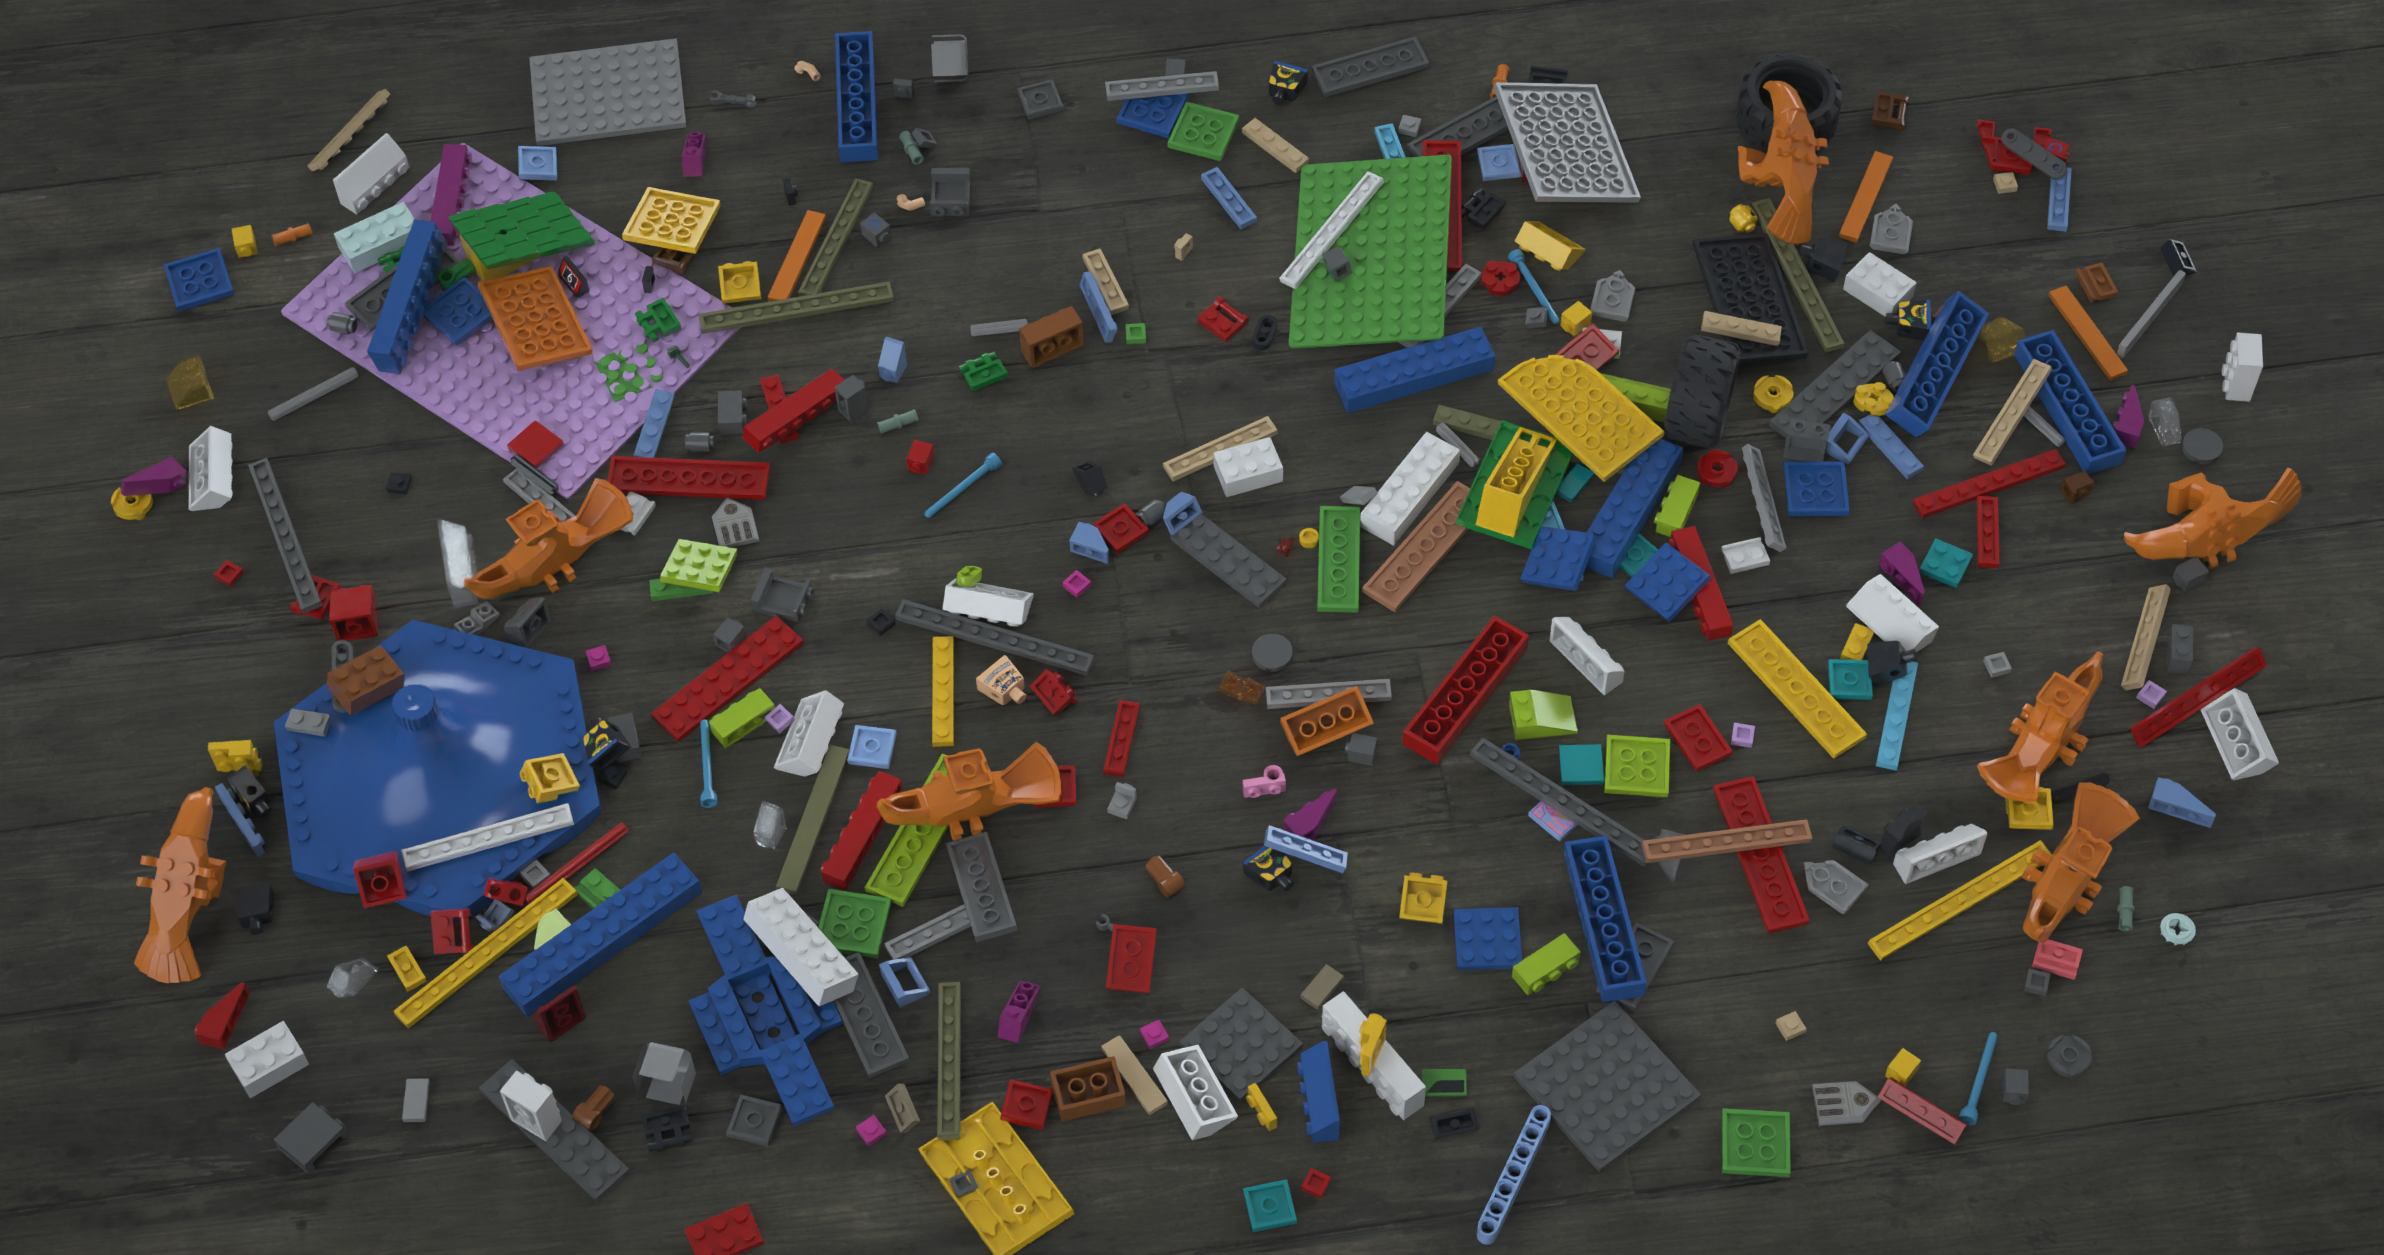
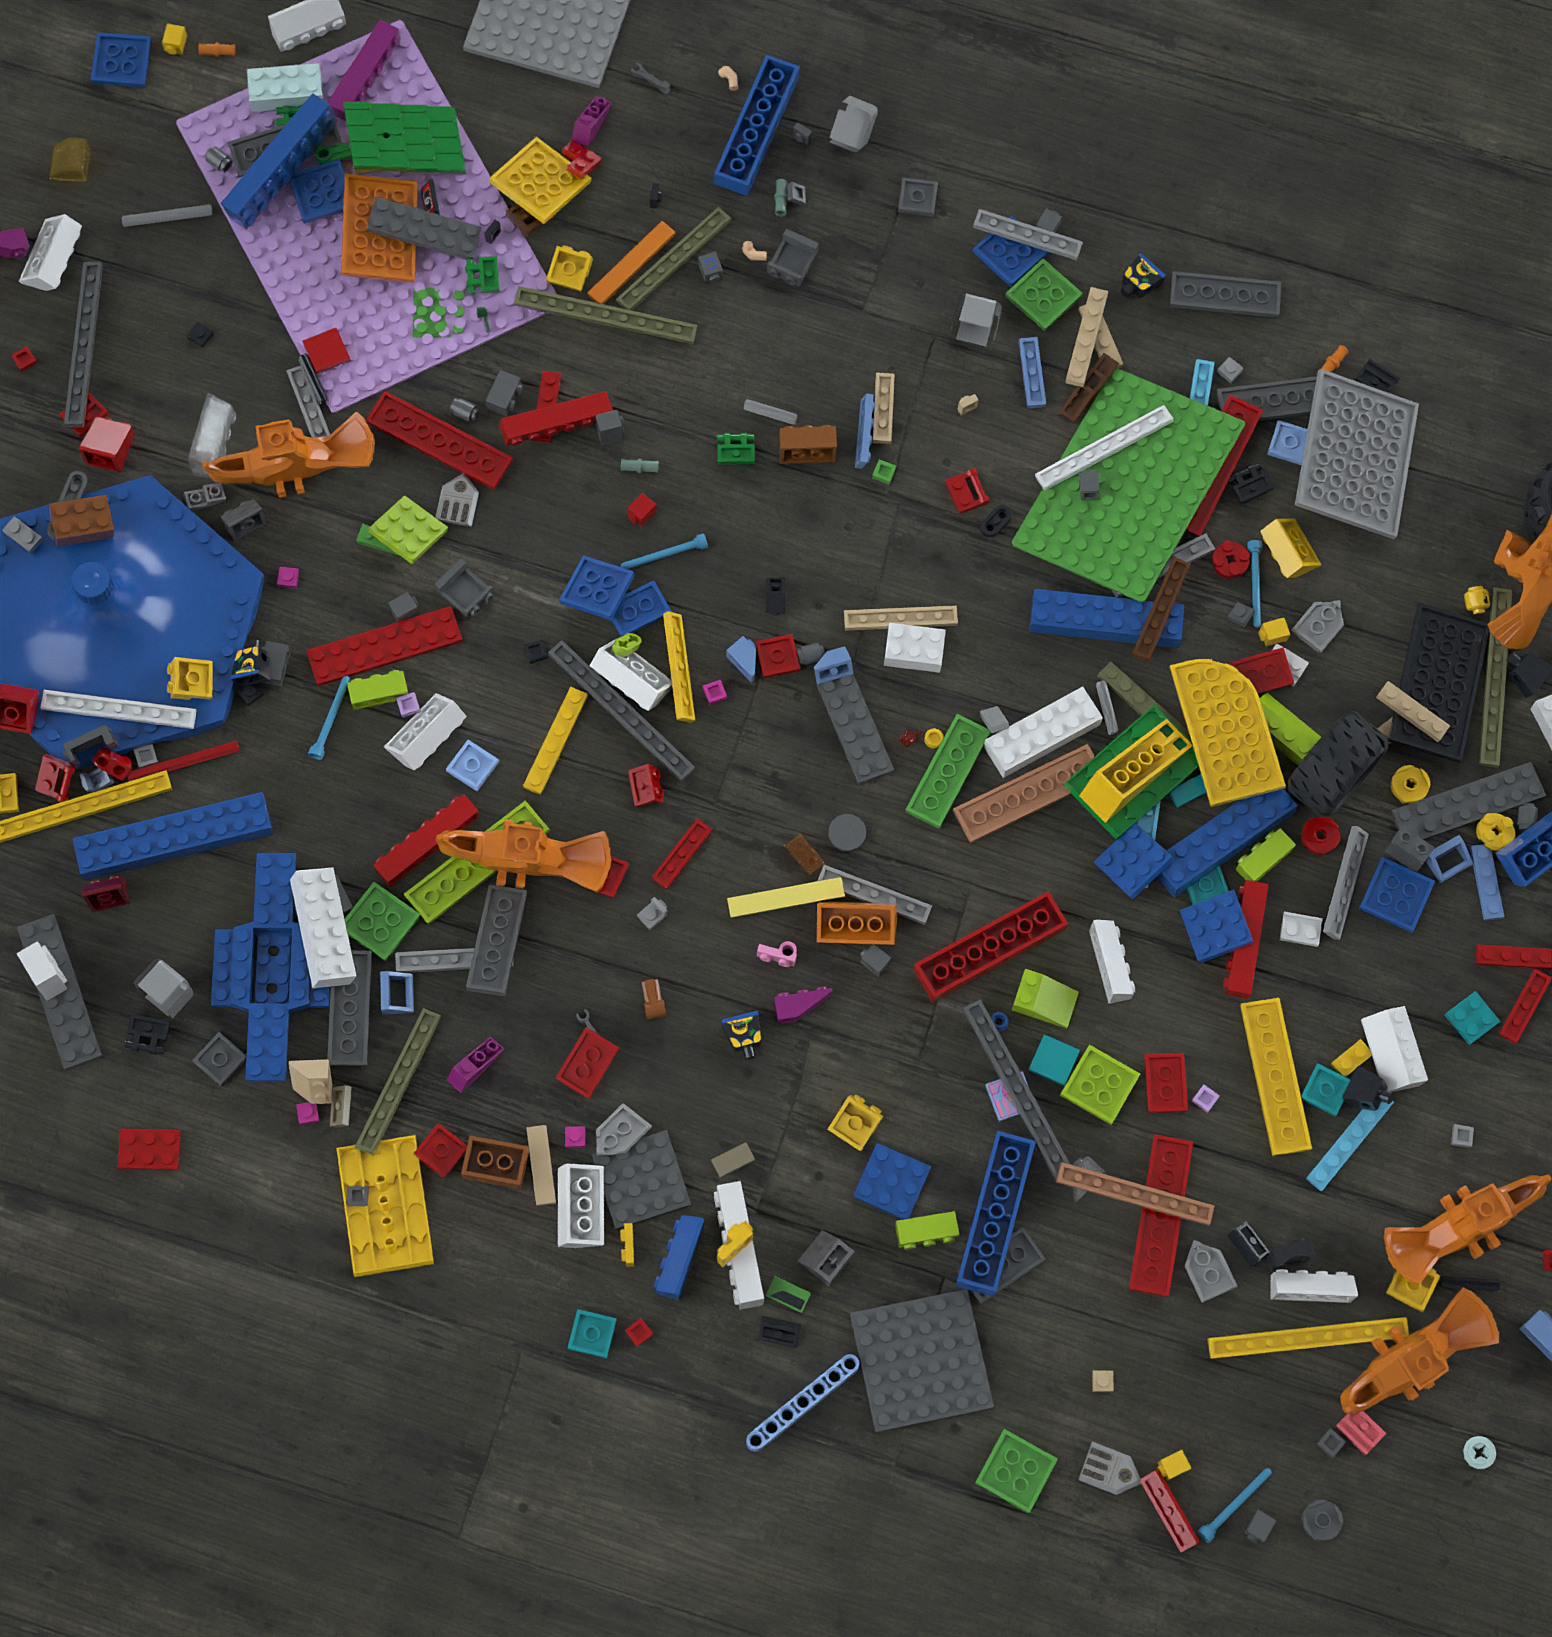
camera: 20 degrees right, 15 degrees up
light blue tile [518,146,557,180] -> none
yellowish green slope [534,908,571,950] -> none
dark orange piece [572,1085,616,1131] -> none
bright green plate [573,868,620,909] -> none
white plate [621,492,656,536] -> none
medium blue plate [634,389,675,458] -> none
clear slope [753,801,786,849] -> none
olive tile [776,745,849,895] -> none
medium blue slope [878,337,907,383] -> none
light nougat torso [976,655,1027,705] -> none
medium blue plate [1264,825,1348,873] -> none
magenta slope [1879,542,1925,605] -> none
sand green pin [2117,886,2135,931] -> none
none -> dark grey panel [62,724,120,766]
none -> tan slope [289,1060,332,1104]
none -> dark grey plate [366,197,482,260]
none -> blue plate [559,555,635,620]
none -> red plate [562,140,602,180]
none -> light grey tile [596,1103,652,1156]
none -> blue plate [611,580,672,637]
none -> yellow plate [663,611,695,723]
none -> light yellow tile [727,877,845,918]
none -> flat silver slope [797,1230,854,1286]
none -> light grey piece [951,294,1002,346]
none -> reddish brown slope [1059,353,1120,422]
none -> tan plate [1065,287,1108,387]
none -> reddish brown tile [1131,557,1191,663]

